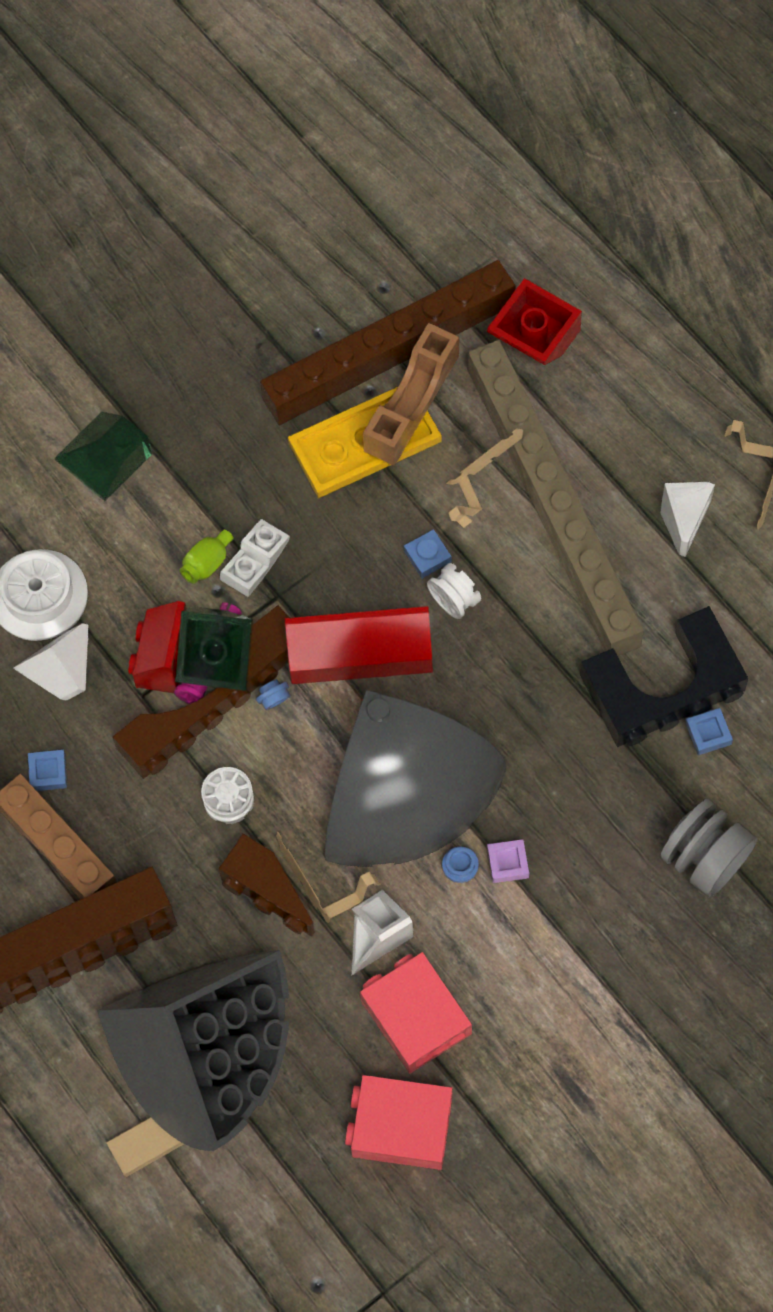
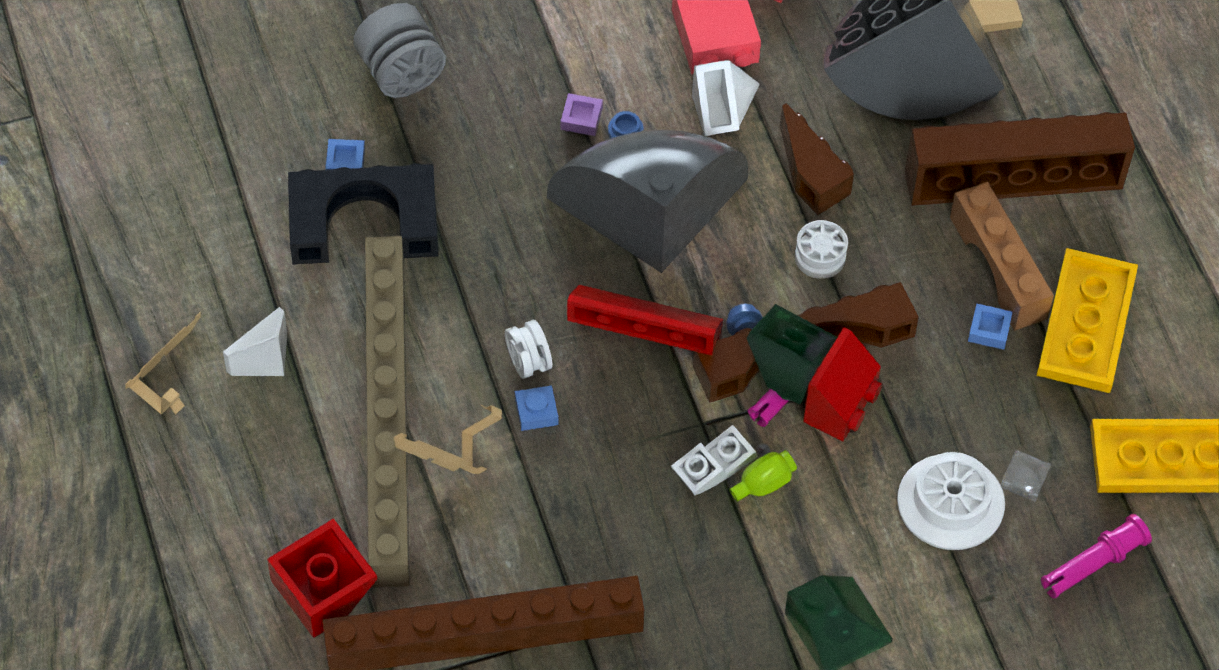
camera: 165 degrees left, 10 degrees down
white slope [13,623,88,701] -> none
tan piece [276,832,380,923] -> none
yellow plate [288,386,442,499] -> none
medium nougat arch [363,323,459,466] -> none

